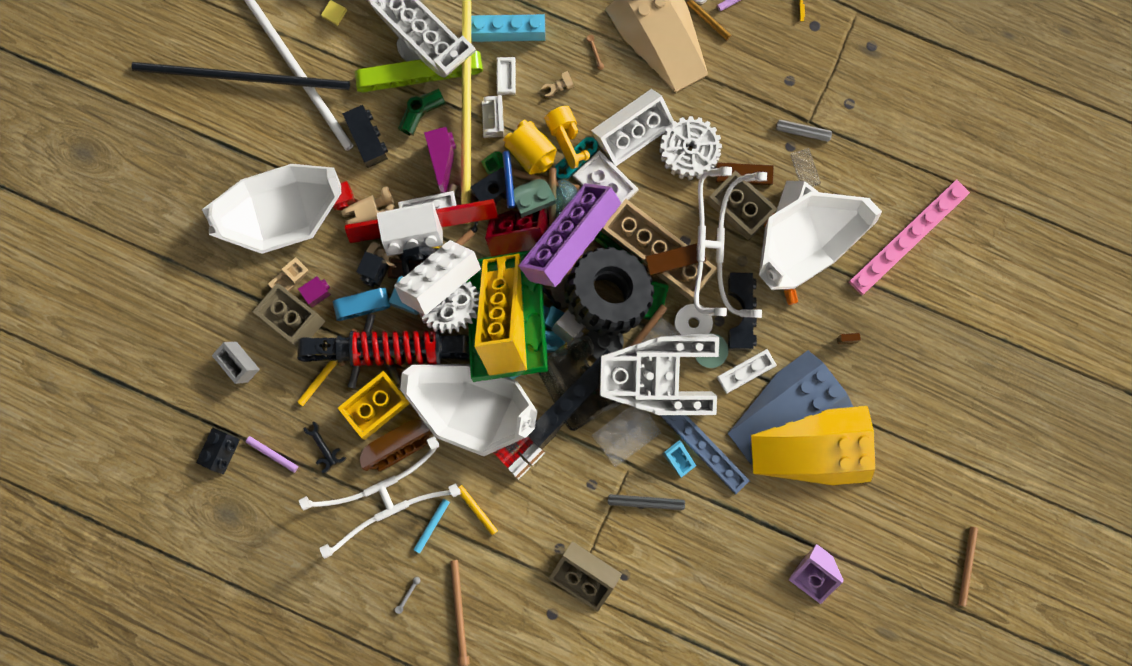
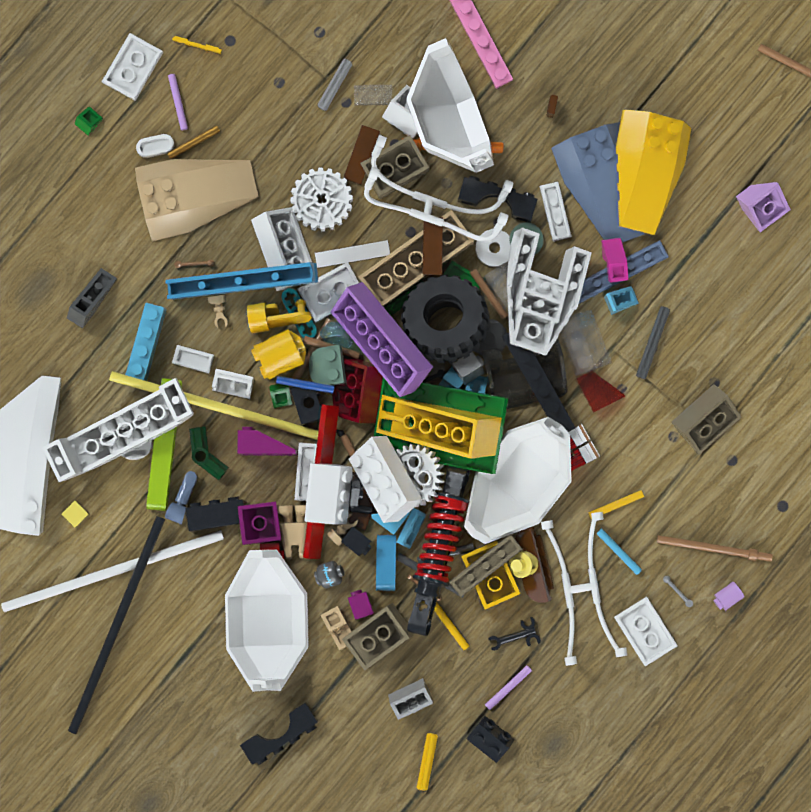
camera: 75 degrees left, 5 degrees up
none -> dark azure tile [165,262,318,300]
none -> sand blue piece [165,471,197,524]
none -> magenta slope [237,502,281,545]
none -> black arch [240,702,319,765]
none -> dark grey head [314,561,344,589]
none -> white sticker [315,240,390,268]
none -> medium azure tile [397,508,426,549]
none -> yellow axle [417,733,438,791]
none -> dark tan tile [449,534,522,597]
none -> light yellow piece [509,551,538,578]
none -> clear red slope [575,371,625,413]
none -> dark pink slope [601,238,628,283]
none -> white tile [614,597,678,666]
none -> lavender brick [713,582,744,611]

